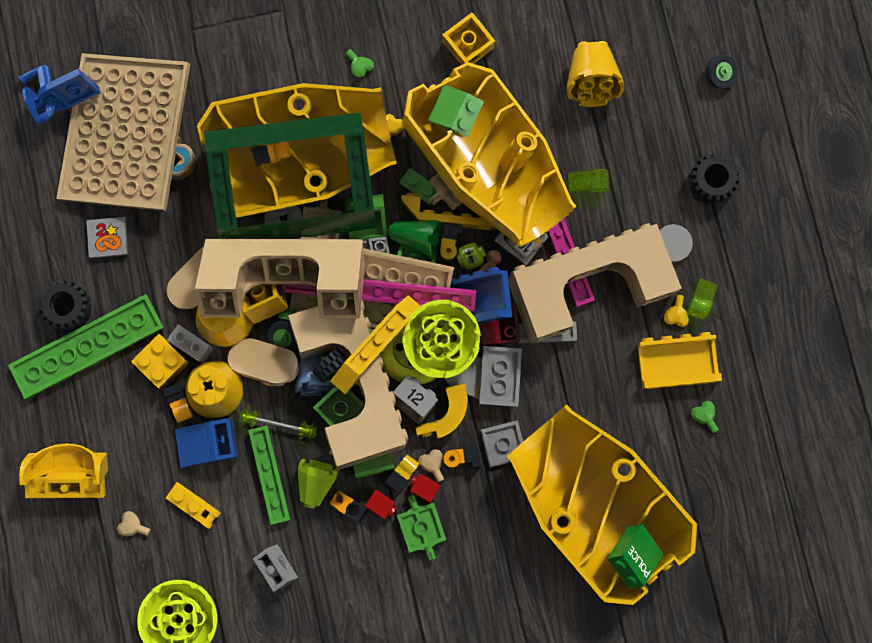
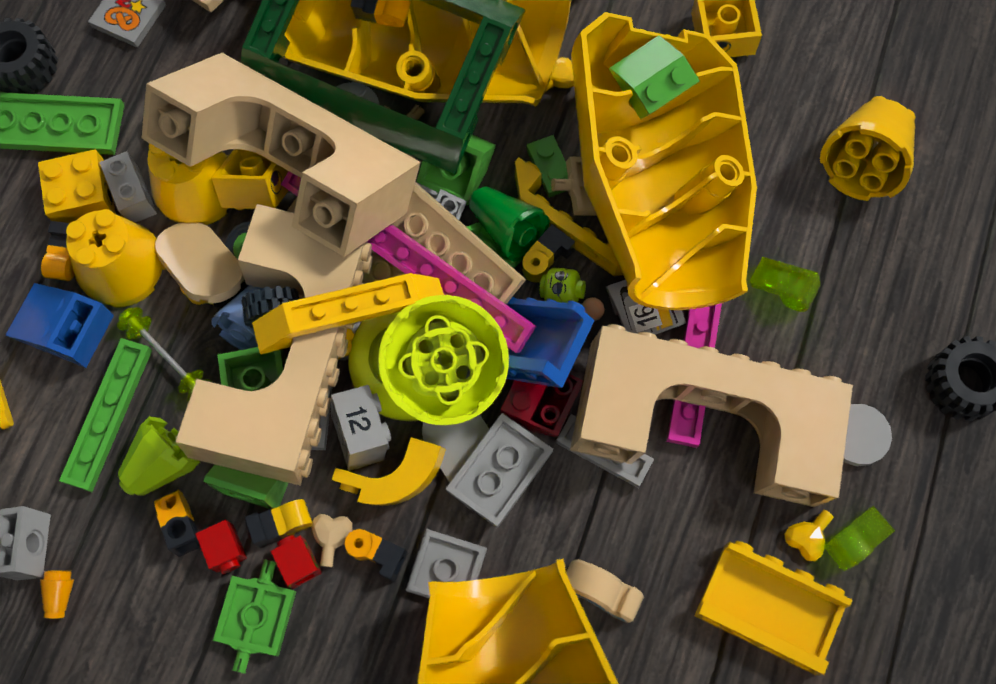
camera: 35 degrees right, 10 degrees down
none -> light orange cone [40,570,74,618]
none -> tan animal [566,559,644,623]

